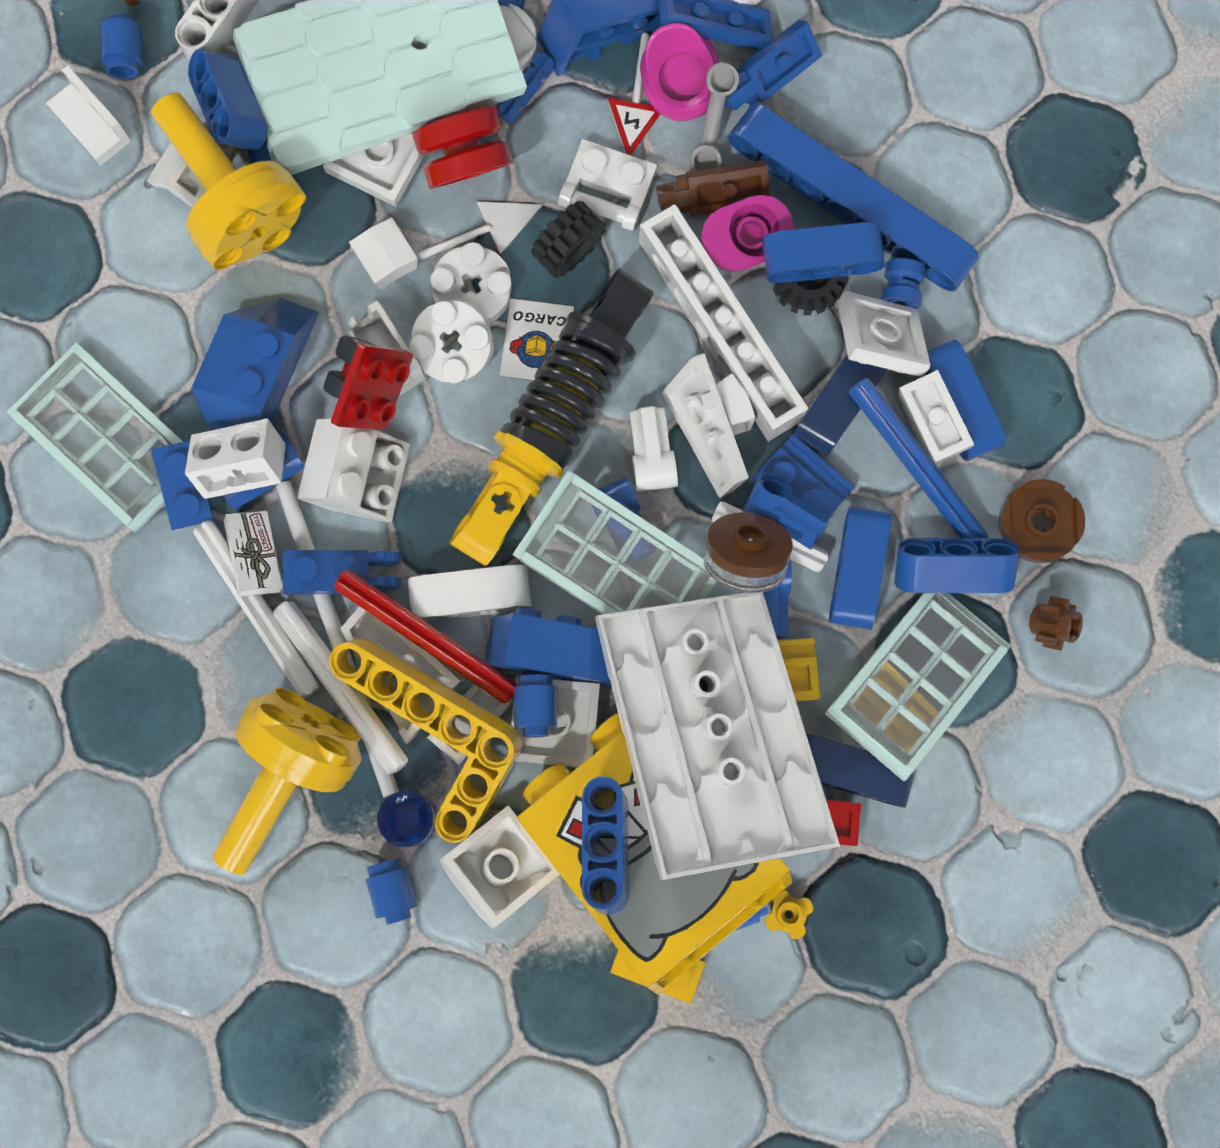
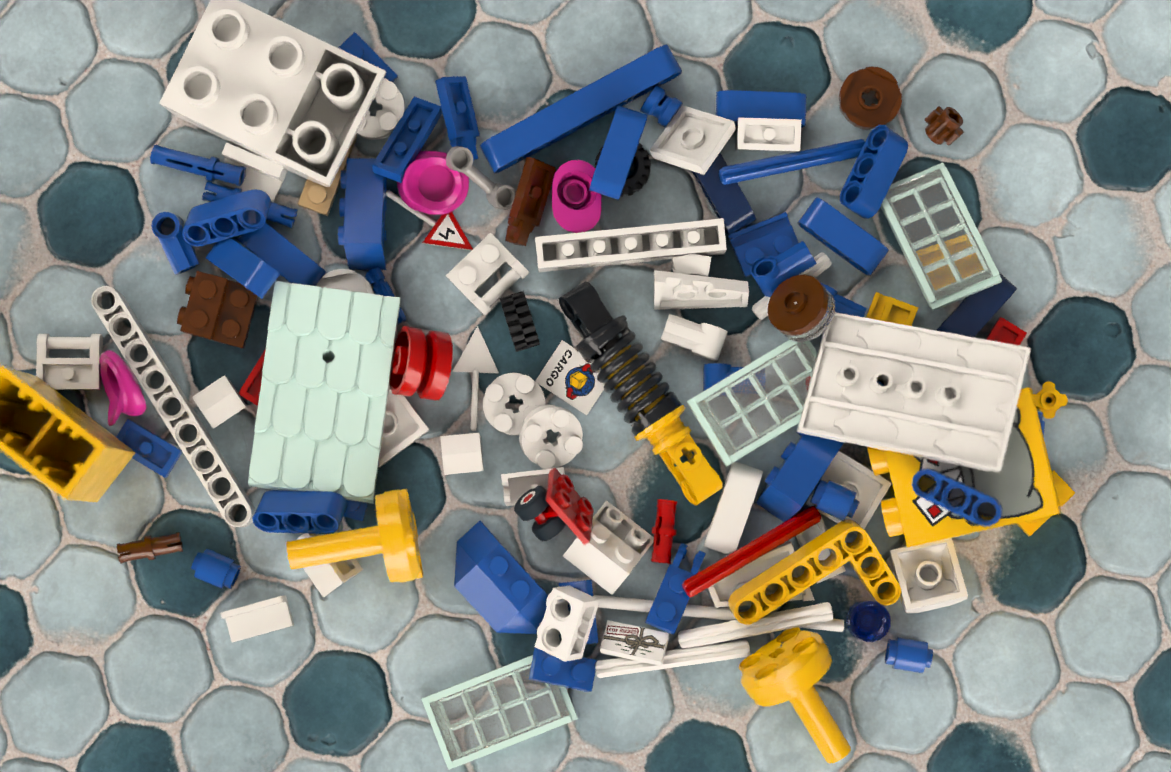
camera: 60 degrees left, 5 degrees up
none -> red pin [651,499,677,564]

